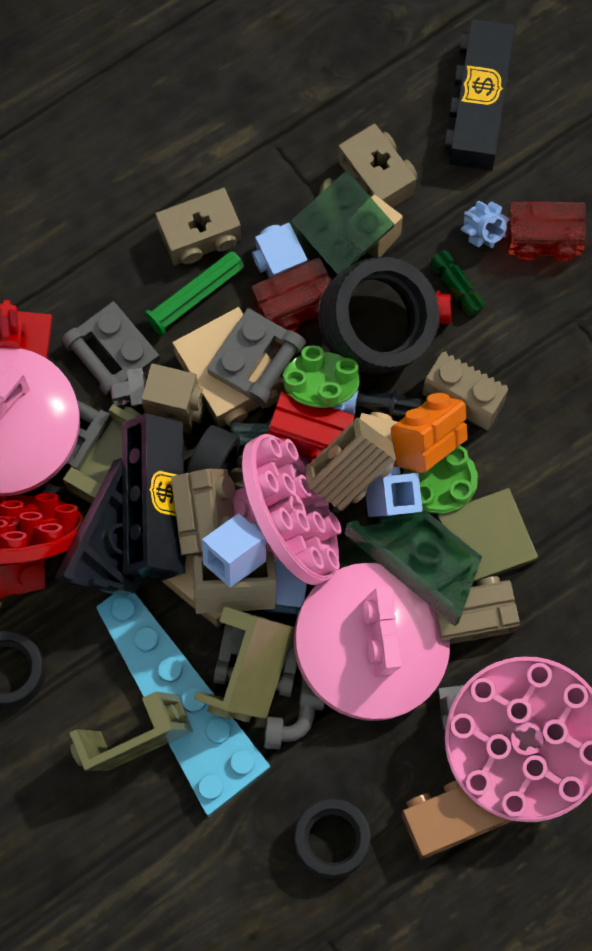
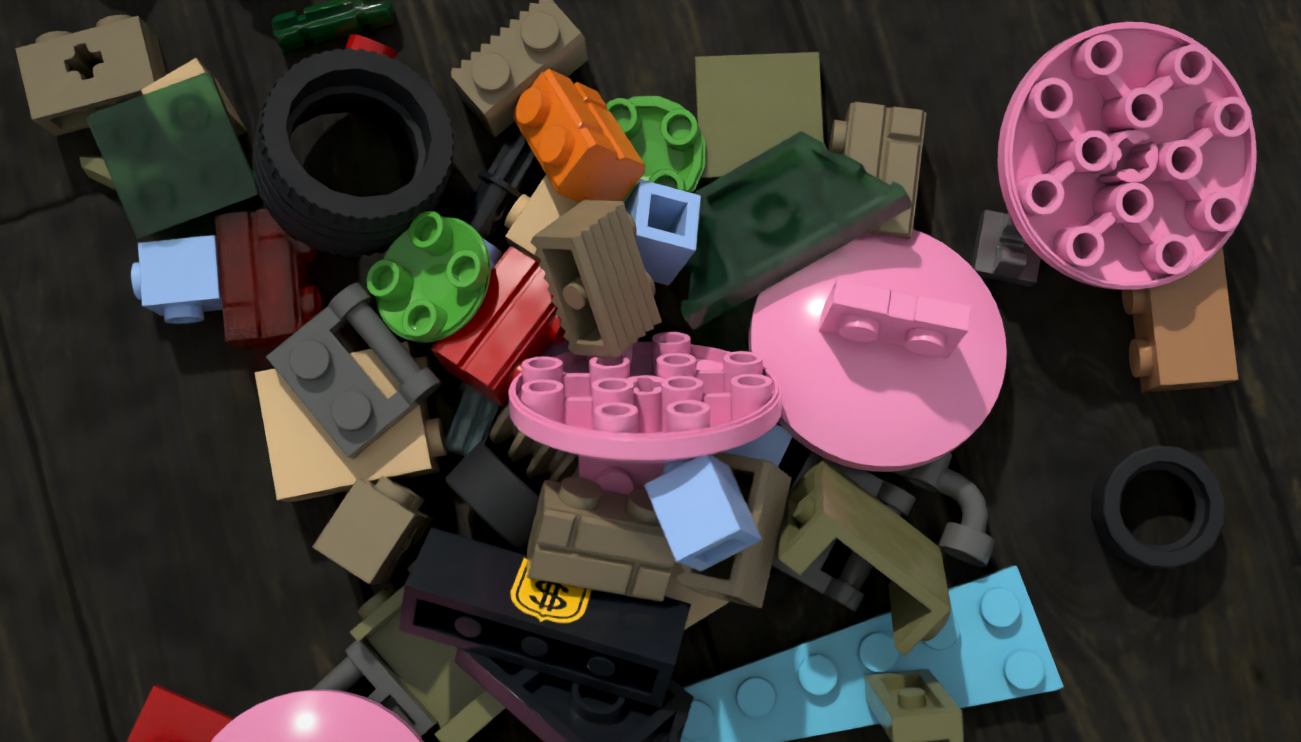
camera: 70 degrees left, 10 degrees up
dark grey plate [61,301,160,397] -> none
flat silver tile [110,368,146,415] -> none
green axle [144,251,244,336] -> none
dark tan brick [156,187,242,266] -> none

